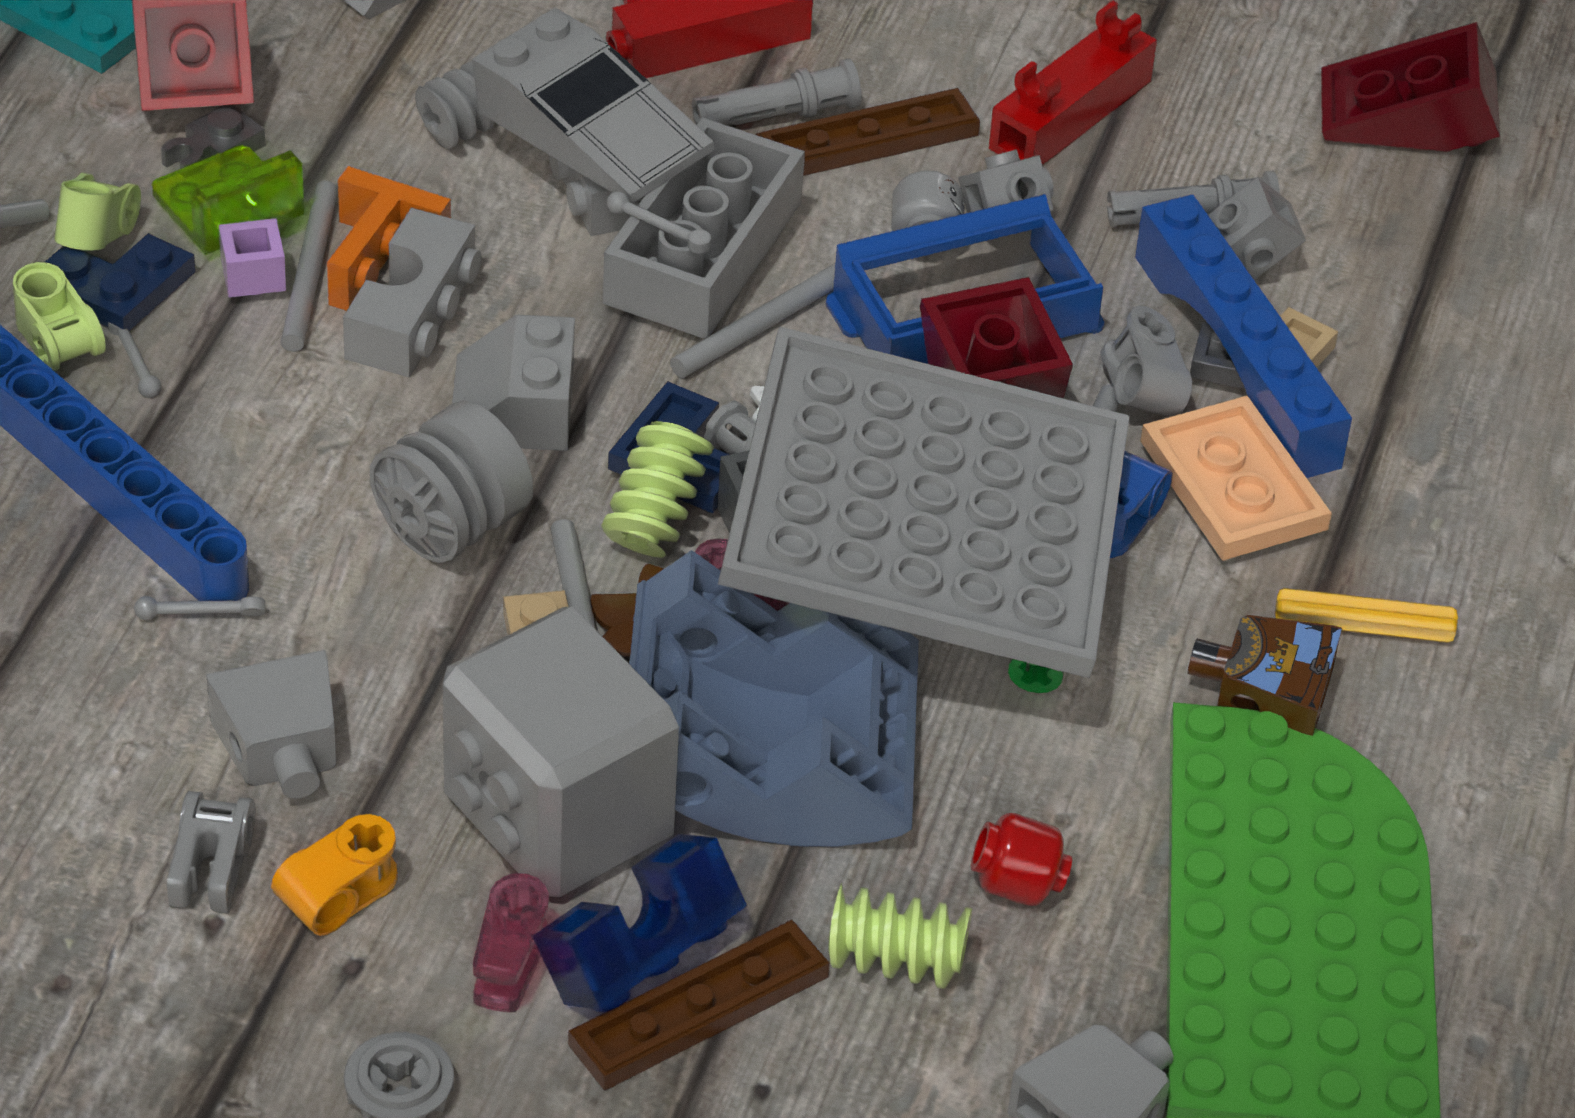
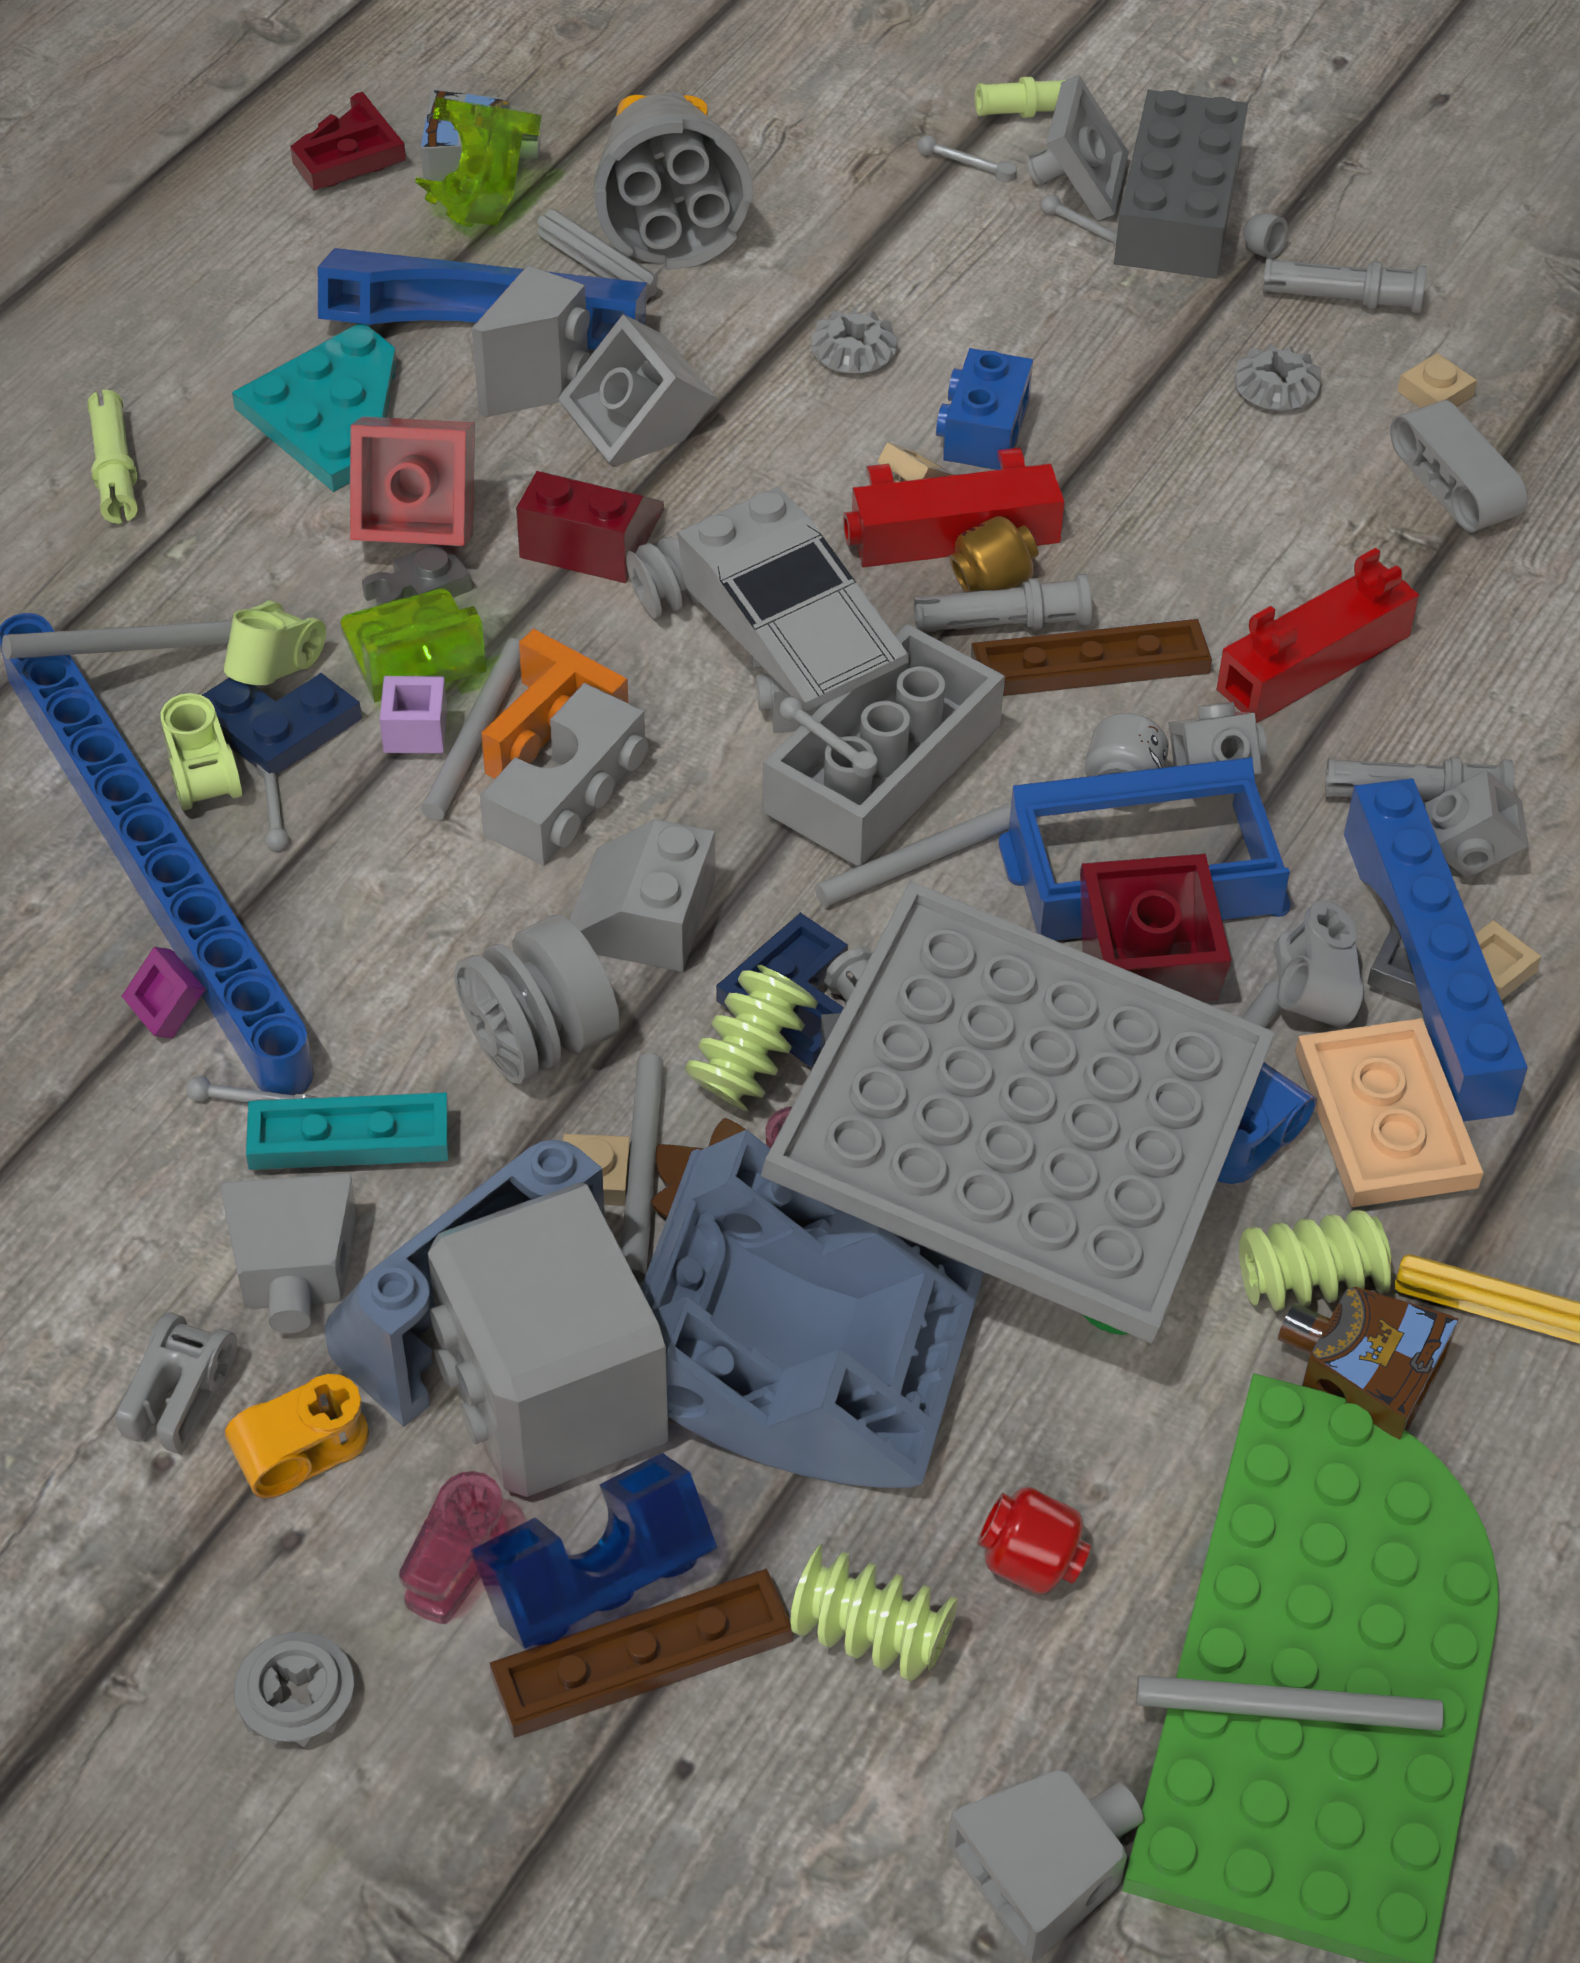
camera: 15 degrees right, 5 degrees up
none -> magenta plate [121,946,205,1039]
none -> teal plate [246,1092,449,1170]
none -> sand blue windscreen [324,1140,605,1427]
none -> dark red slope [516,471,664,584]
none -> pearl gold head [949,516,1039,592]
none -> light grey bar [1136,1675,1443,1731]
none -> yellowish green piece [1239,1210,1391,1311]

